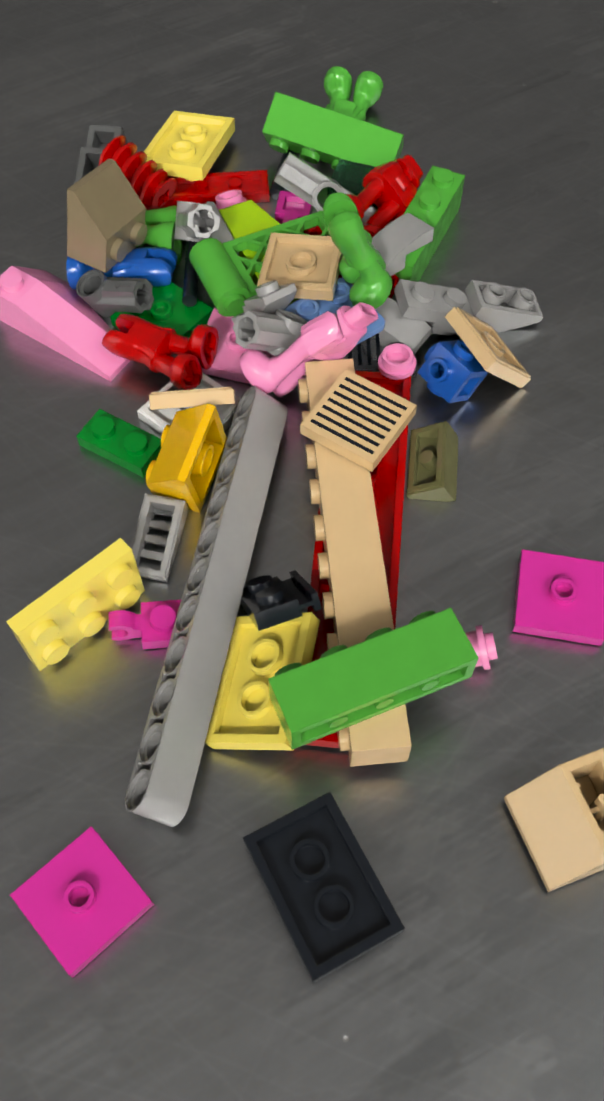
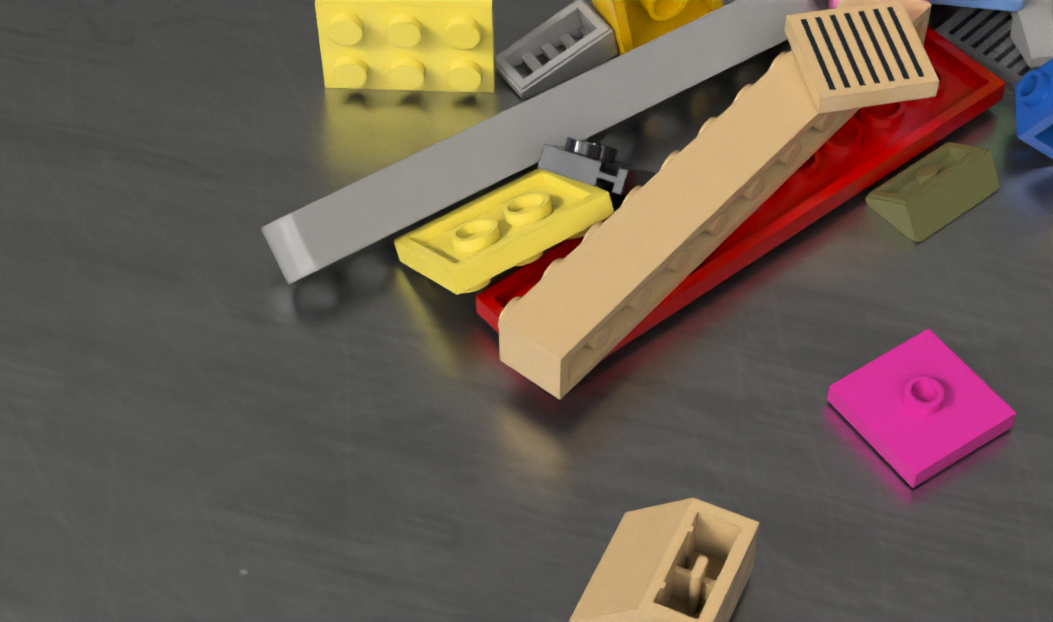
camera: 45 degrees right, 10 degrees down
dark pink plate [10,826,154,978] -> none
dark pink plate [108,599,181,650] -> none
black plate [243,792,405,983] -> none
bright green brick [268,608,479,750] -> none
bright pink plate [378,343,417,380] -> none
bright pink plate [465,625,498,670] -> none

